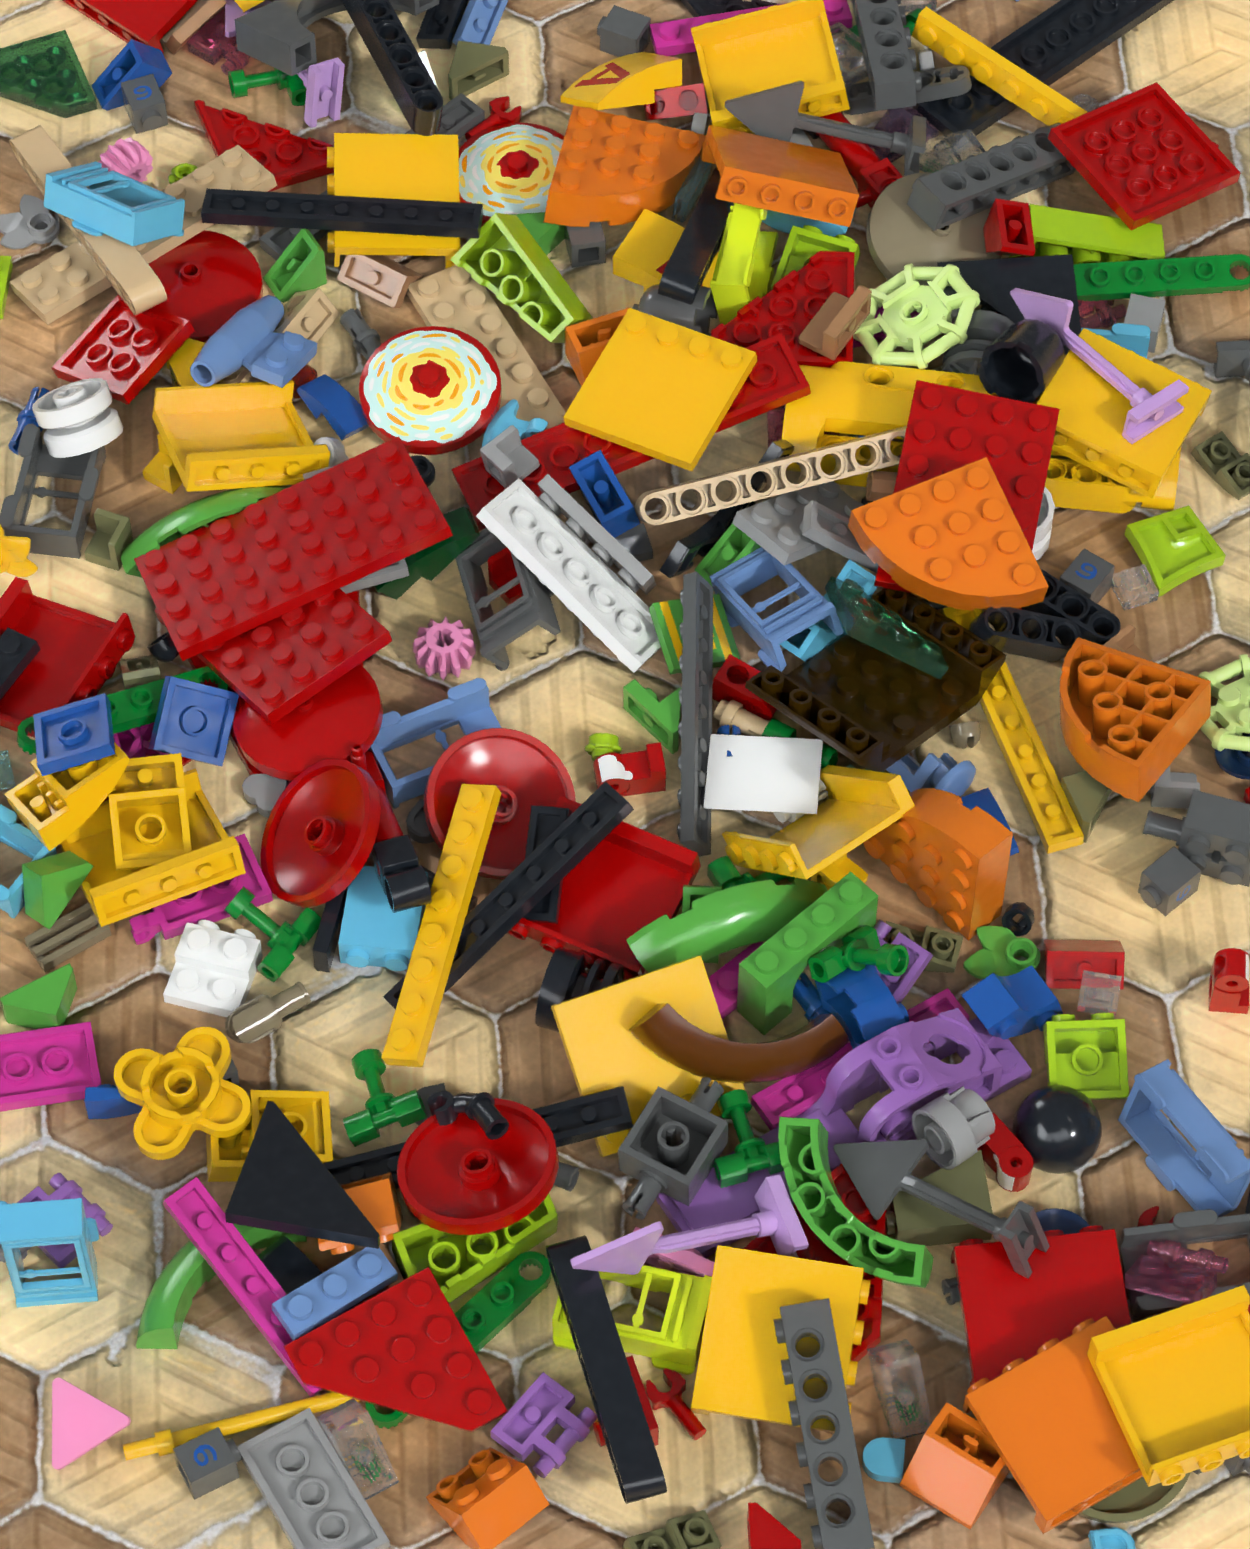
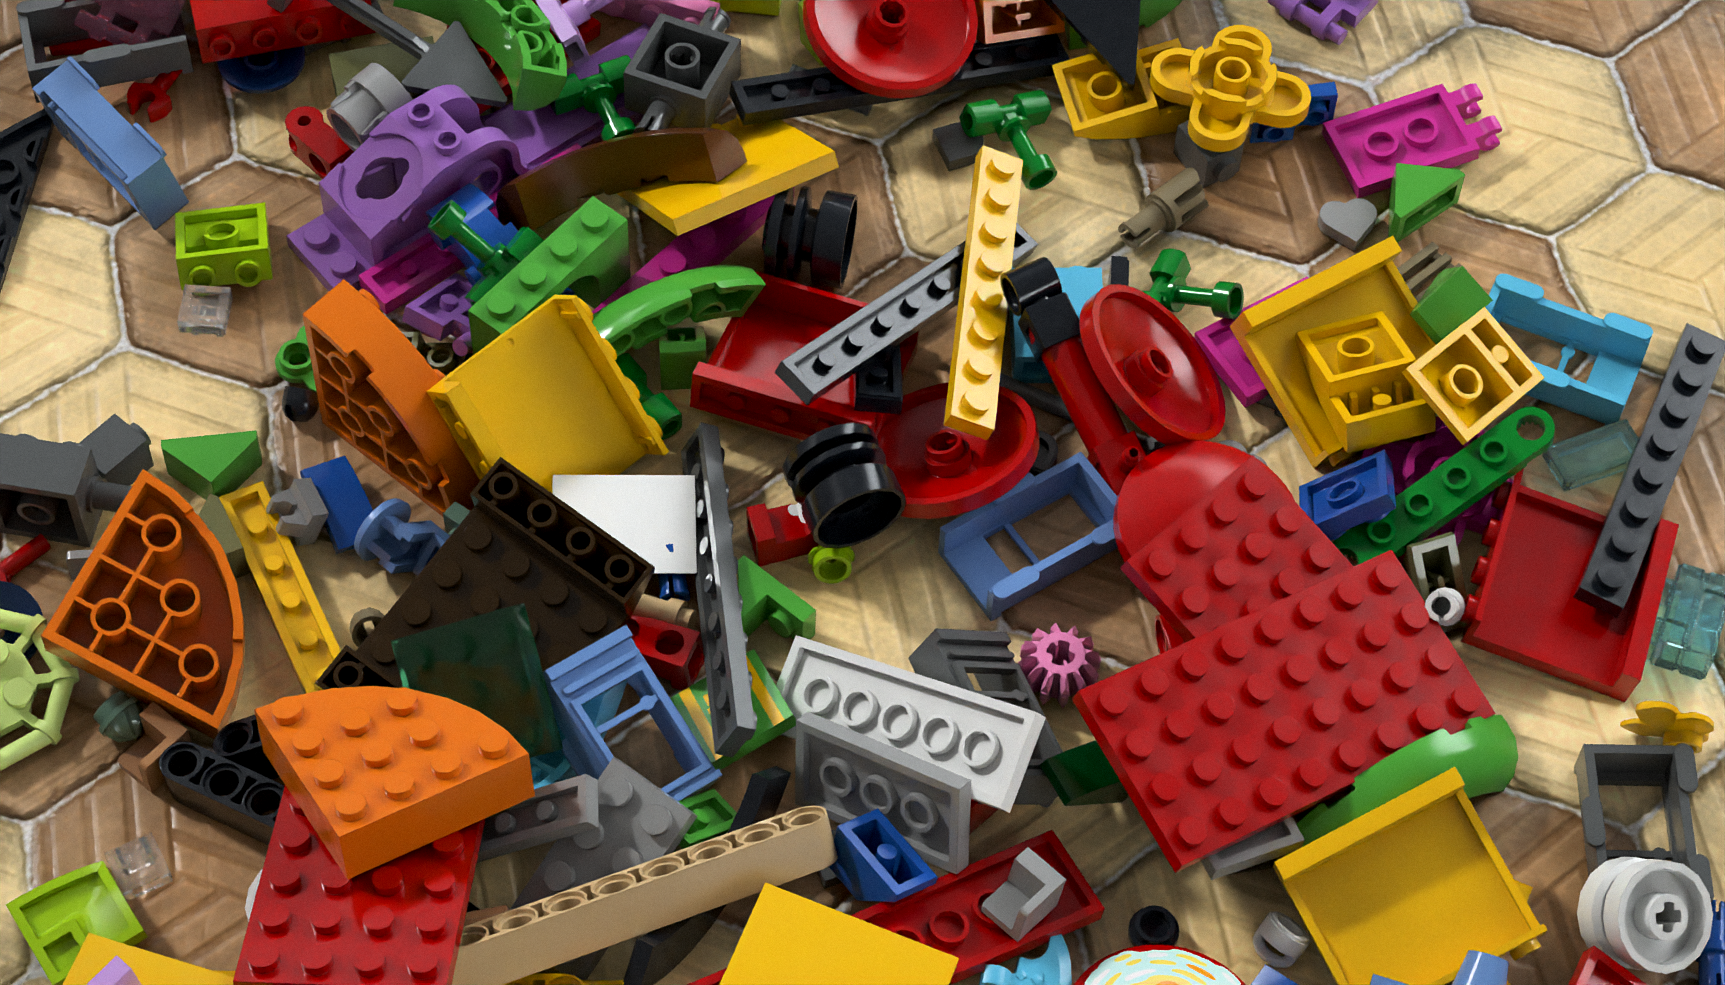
camera: 170 degrees right, 0 degrees up
blue plate [33,693,115,776] -> none
olive panel [84,508,133,571] -> none
white plate [163,920,263,1017] -> none
black piece [427,1091,509,1140] -> none
blue brick [961,965,1064,1040] -> none
black piece [1012,1085,1102,1174] -> none
red panel [1043,939,1125,990] -> none
dark grey brick [1060,548,1115,604] -> none
red leg [1209,948,1249,1014] -> none
none -> bright green slope [161,430,262,500]
none -> light grey tile [266,477,329,546]
none -> black wheel [782,422,906,549]
none -> light grey tile [1318,198,1377,251]
none -> white animal [1425,587,1466,626]

